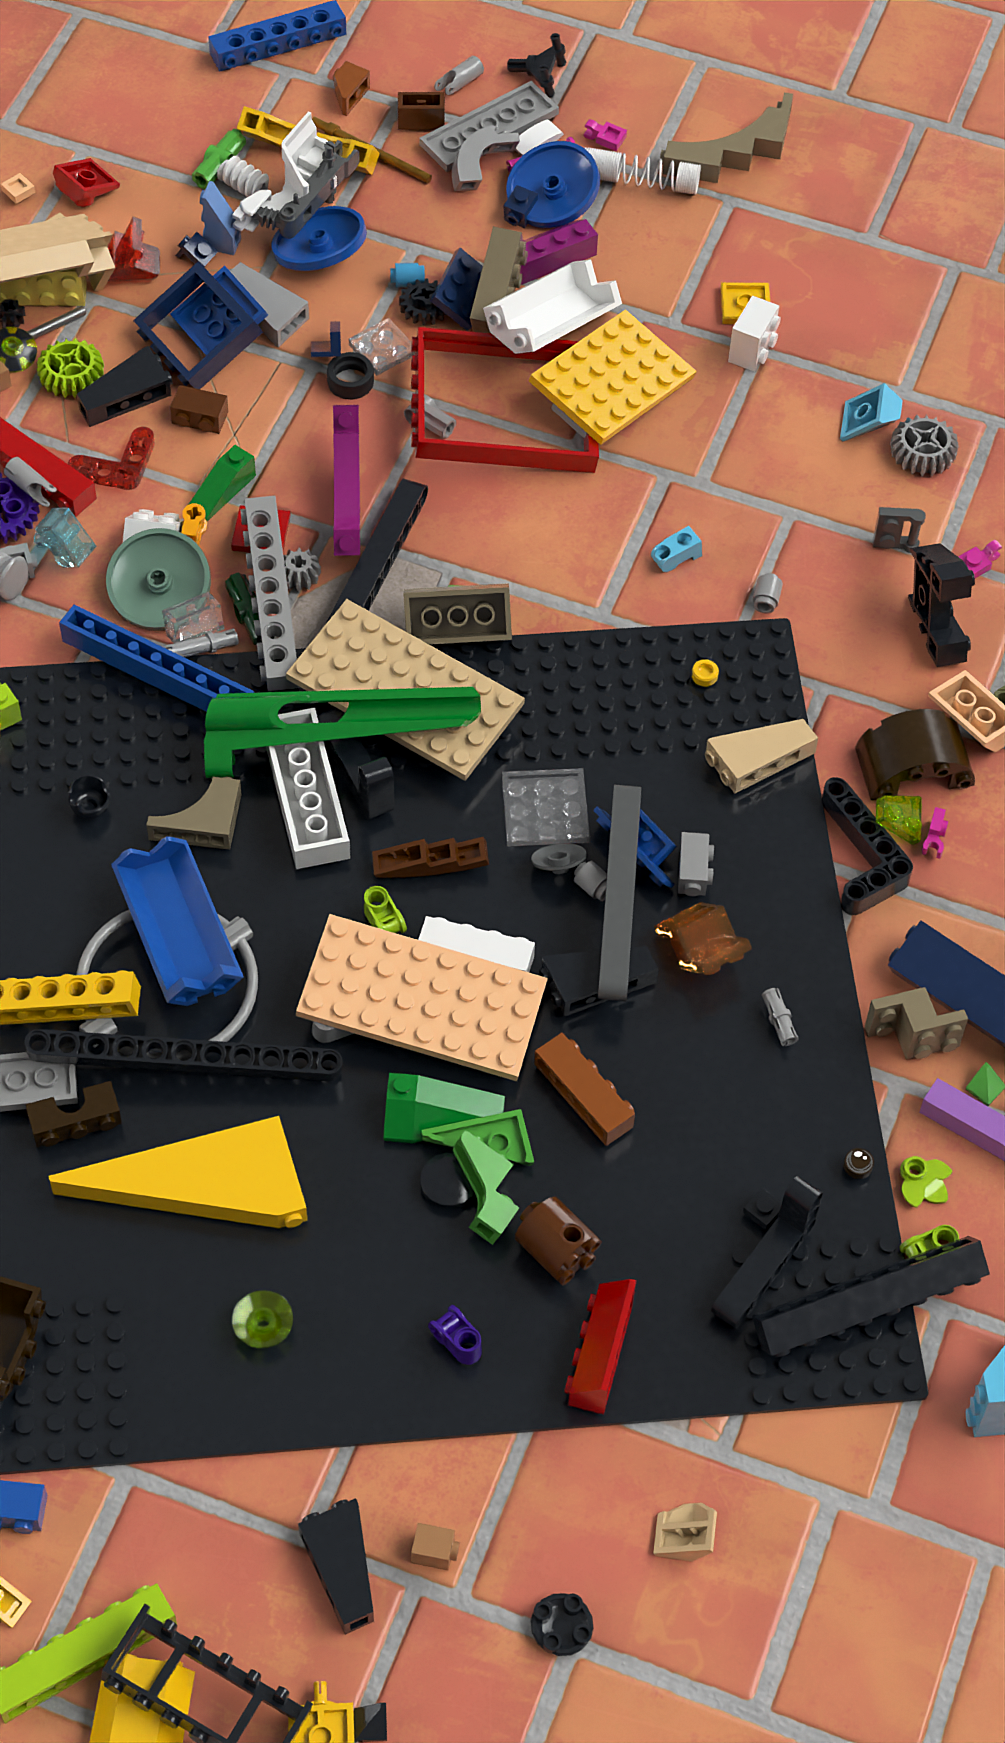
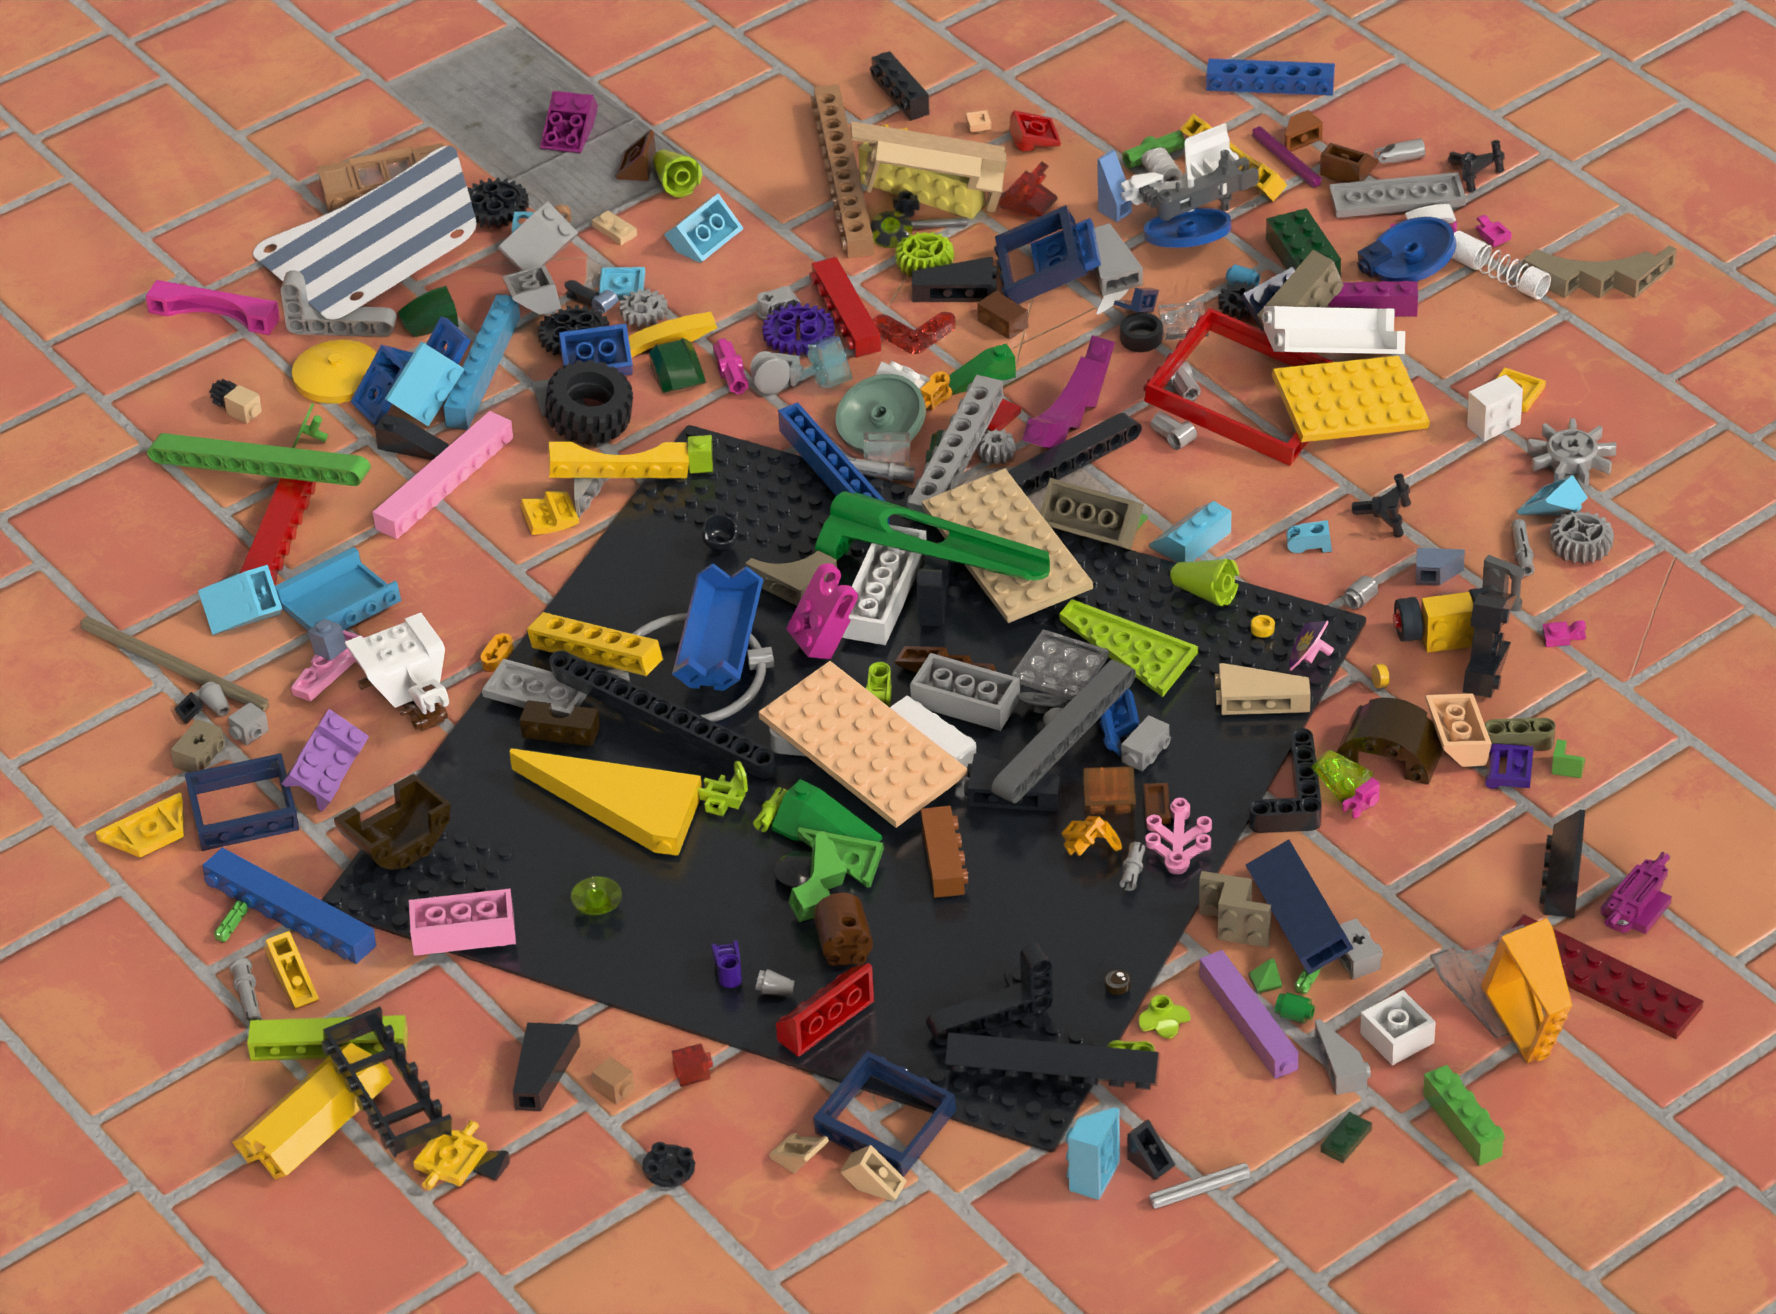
camera: 35 degrees right, 15 degrees down
light grey piece [4,457,57,507] -> none
dark blue bracket [175,232,218,267] -> none
pearl gold bar [312,117,432,184] -> none
light grey arch [452,125,520,191] -> none
none -> bright pink brick [409,889,516,956]
none -> clear red brick [671,1043,713,1087]
none -> lime piece [698,761,748,816]
none -> lime pin [753,787,787,832]
none -> light grey cone [755,969,795,996]
none -> dark pink brick [786,563,858,659]
none -> dark blue window [813,1051,957,1177]
none -> tan slope [840,1145,907,1201]
none -> light grey brick [910,653,1020,731]
none -> lime wing [1060,599,1198,697]
none -> light orange piece [1061,816,1122,856]
none -> white sticker [1096,289,1129,314]
none -> reddish brown tile [1143,783,1171,825]
none -> bright pink plant [1145,798,1212,875]
none -> medium azure slope [1150,501,1231,563]
none -> light grey piece [1151,411,1197,450]
none -> lime cone [1170,559,1239,606]
none -> magenta axle [1252,126,1321,188]
none -> dark green brick [1266,208,1341,278]
none -> shield [1289,621,1334,671]
none -> black axle [1352,473,1411,537]
none -> yellow tile [1371,664,1389,689]
none -> yellow brick [1393,587,1491,653]
none -> sand blue slope [1416,548,1465,585]
none -> light grey pin [1511,519,1535,576]
none -> light grey gear [1528,418,1617,486]

